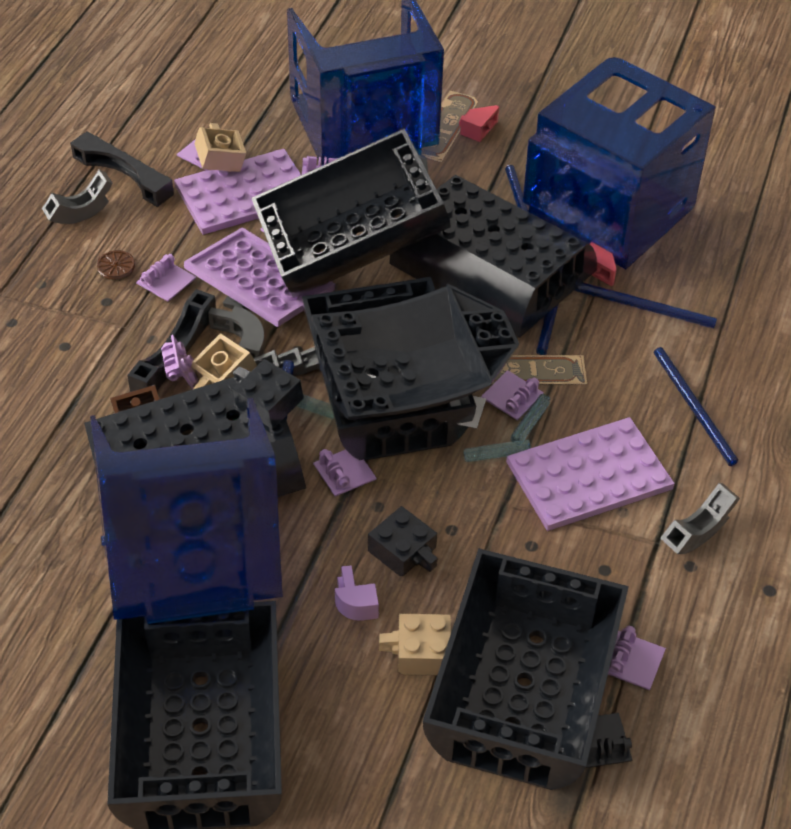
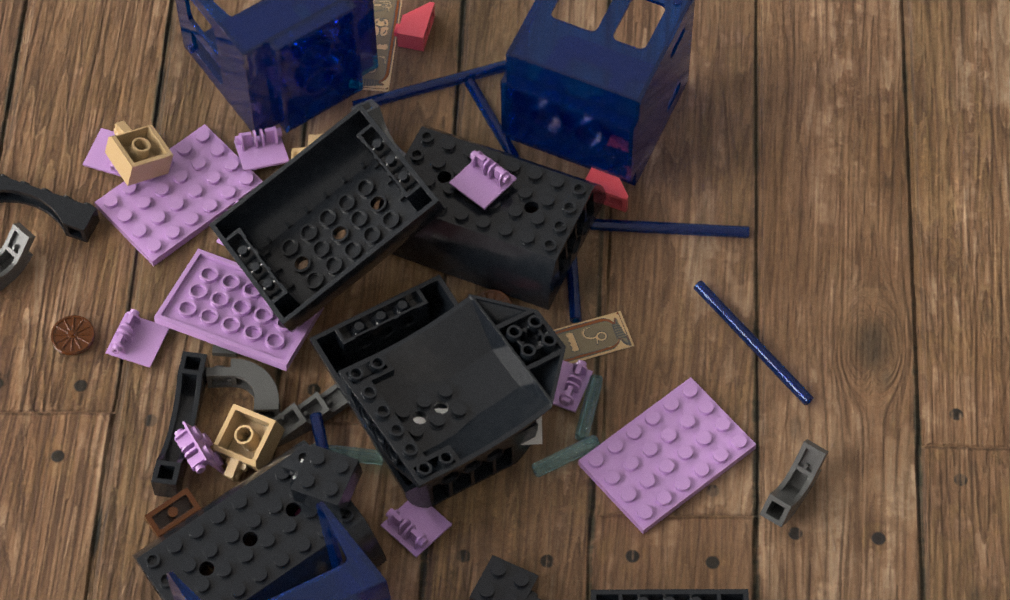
camera: 15 degrees left, 10 degrees up
none -> clear blue piece [352,60,508,106]
none -> lavender hinge [449,150,517,210]

